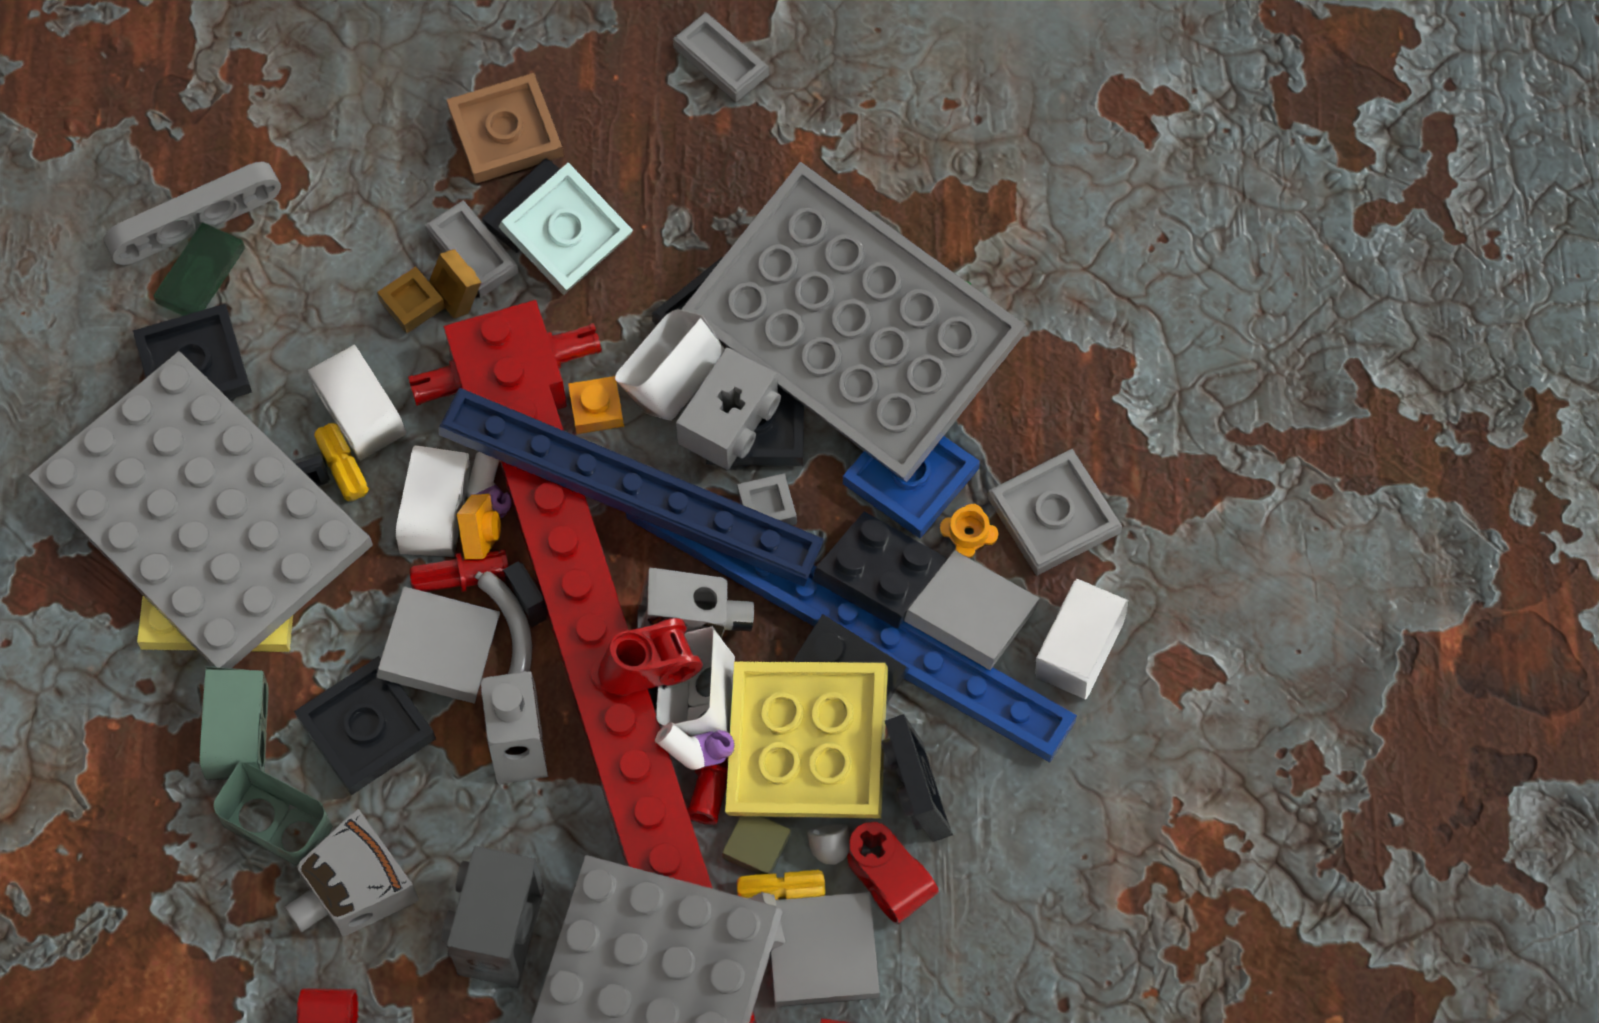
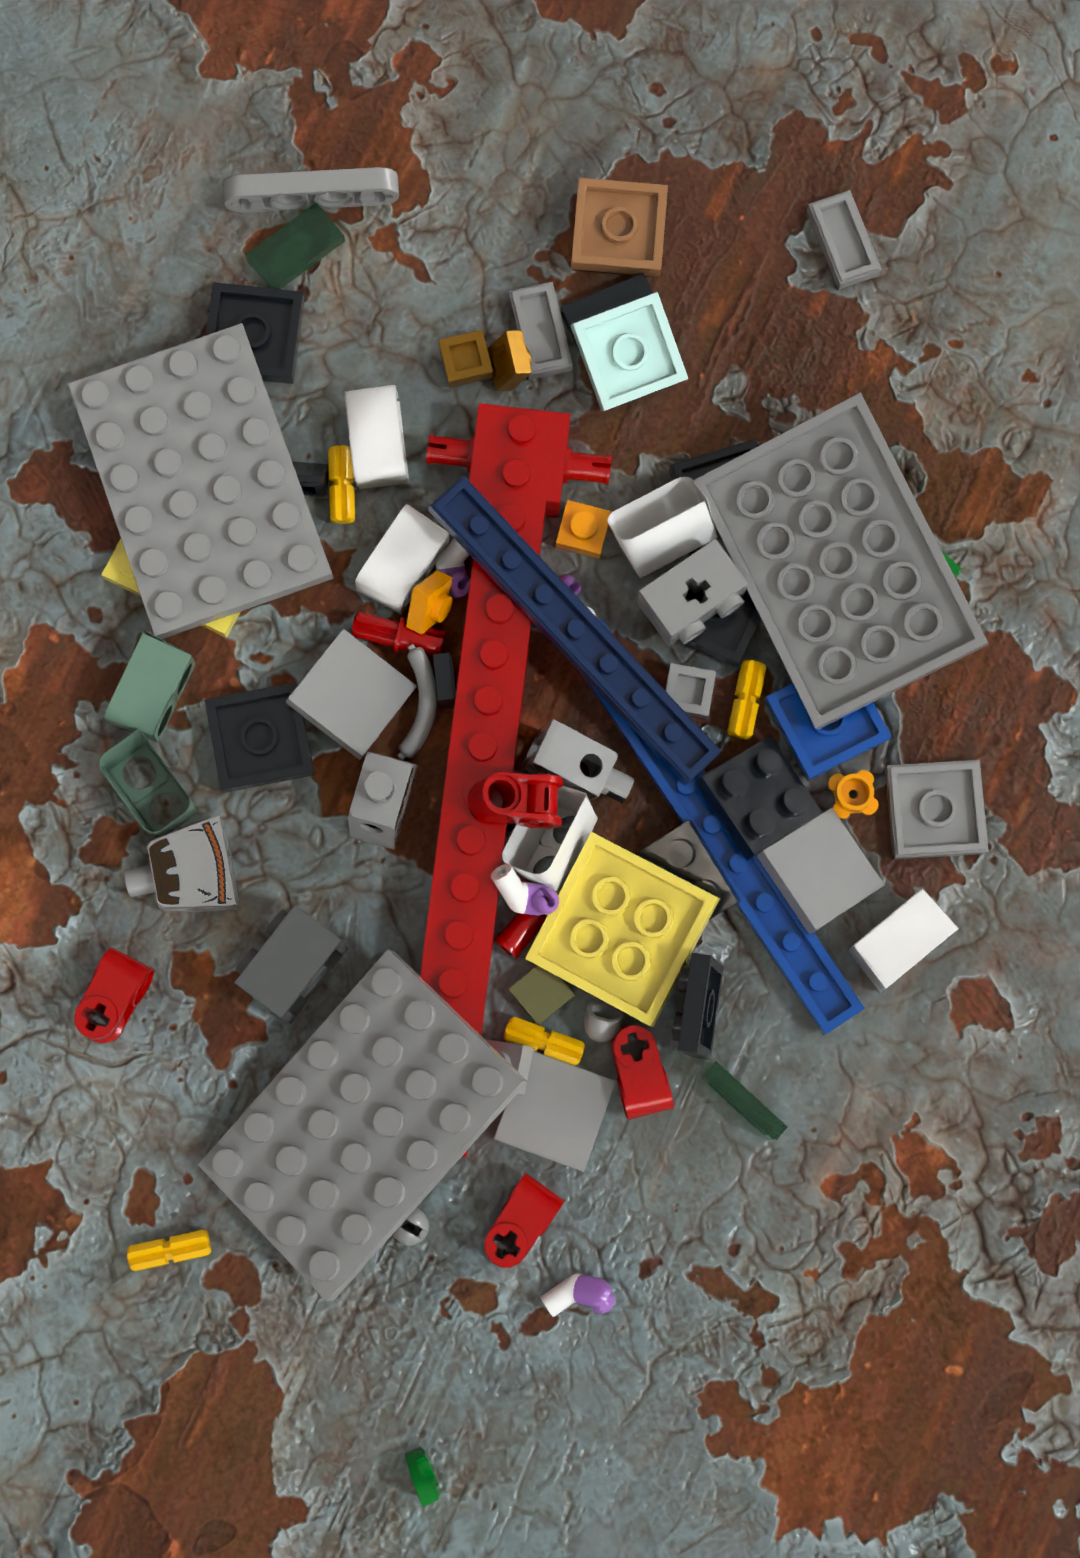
camera: 20 degrees right, 15 degrees up
none -> clear green tile [701,1061,788,1140]
none -> yellow piece [727,660,766,740]

